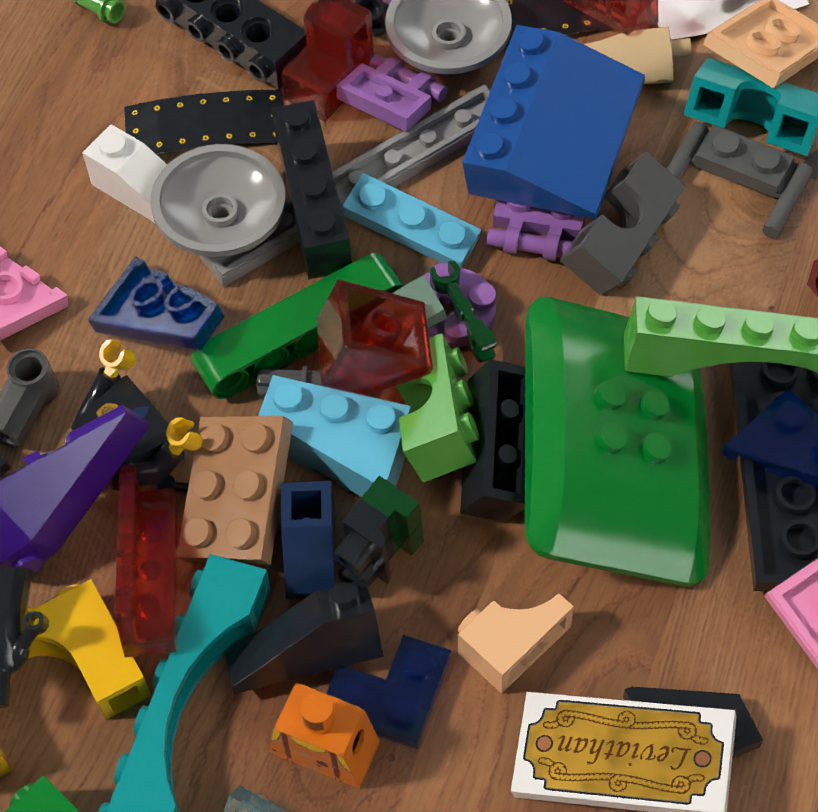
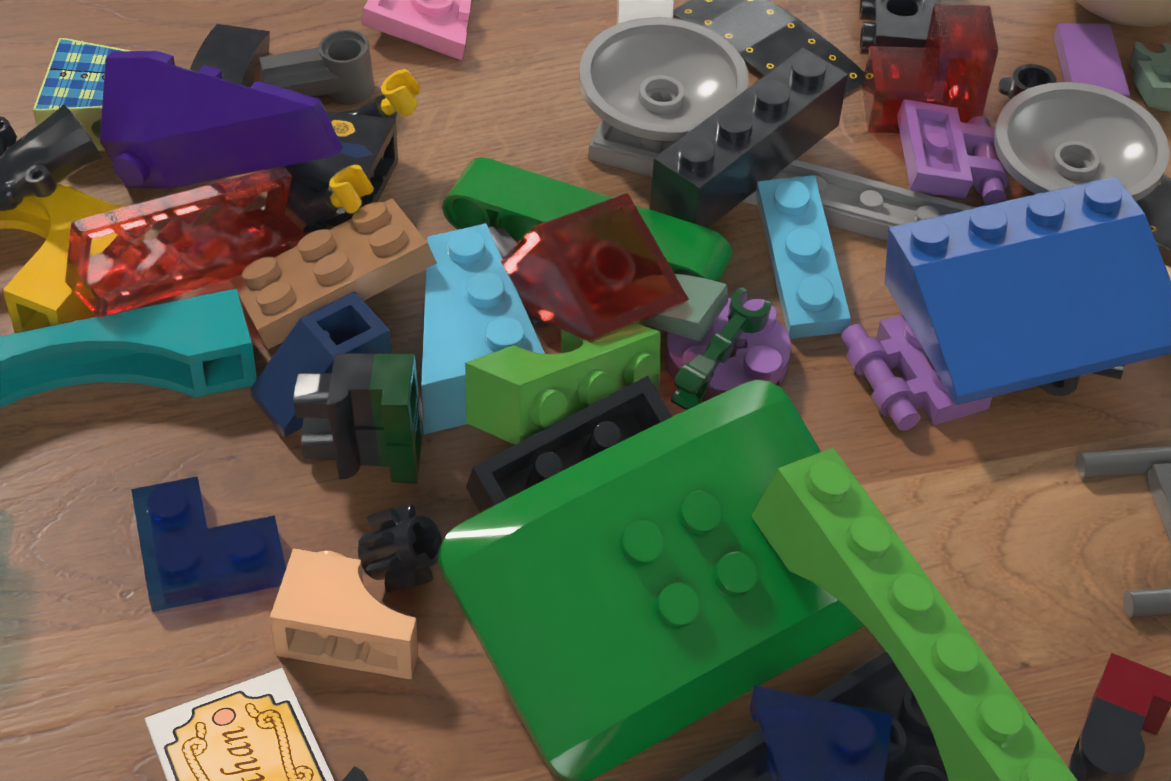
camera: 50 degrees right, 10 degrees down
clear blue wing [88,256,225,350] -> none
black slope [226,579,384,694] -> none
orange torso [269,684,380,789] -> none
dark grey arch [560,152,685,295] -> none
none -> black gear [358,504,442,593]

